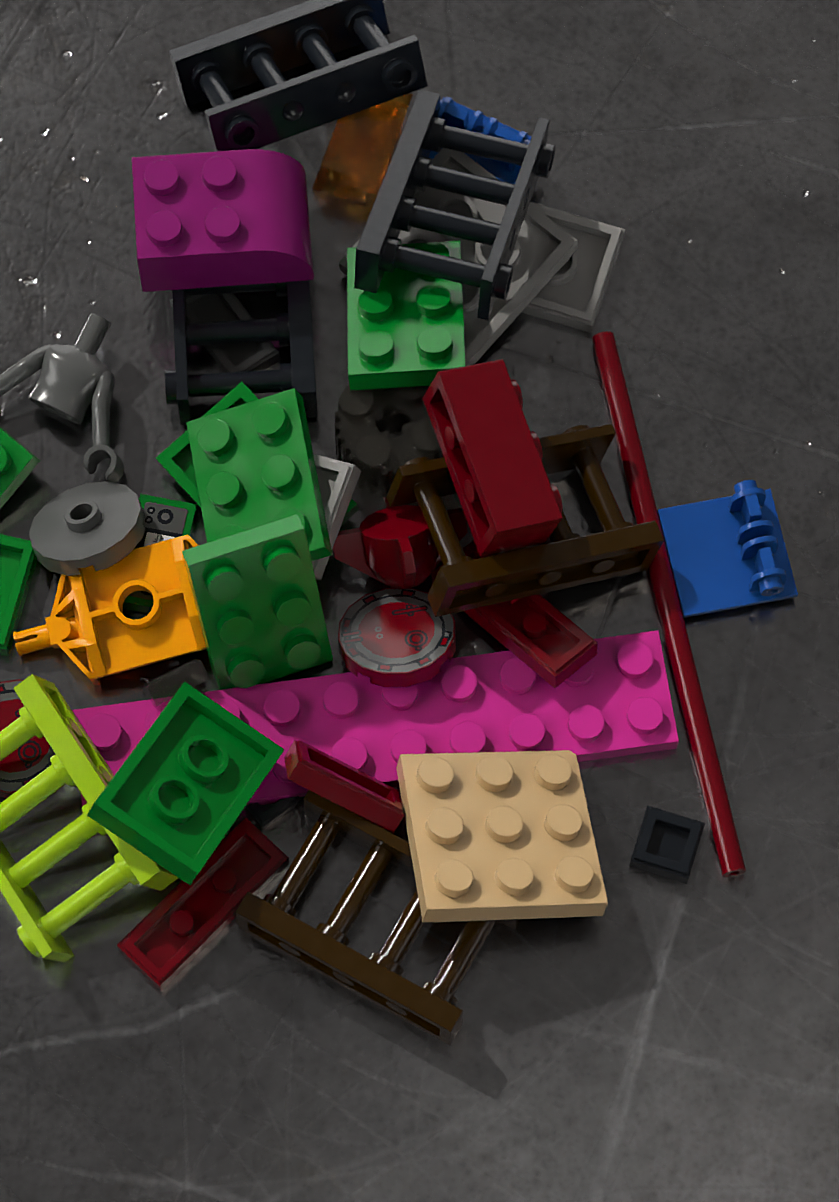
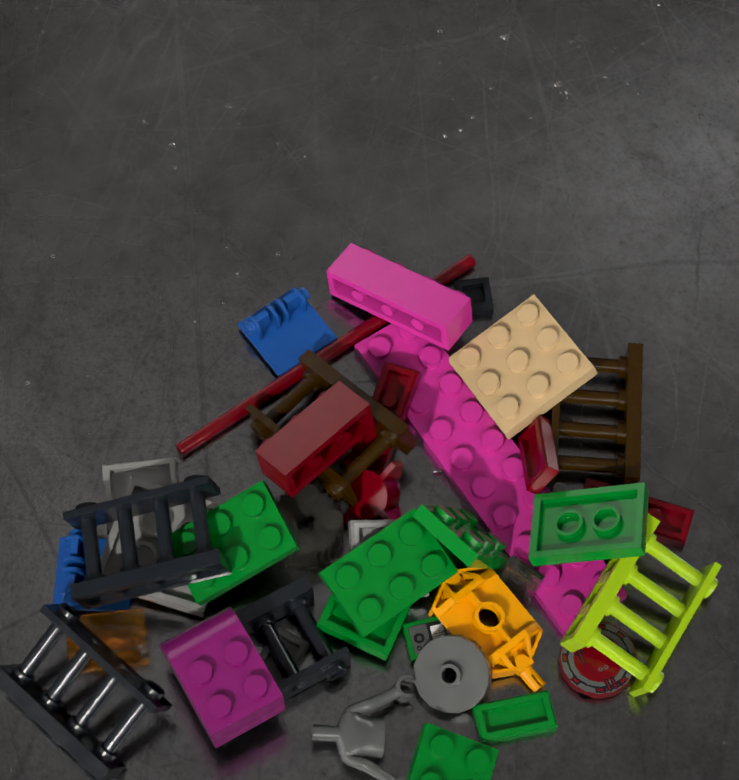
camera: 115 degrees left, 5 degrees down
tile [338,588,456,687] -> none
none -> dark pink brick [326,243,473,351]

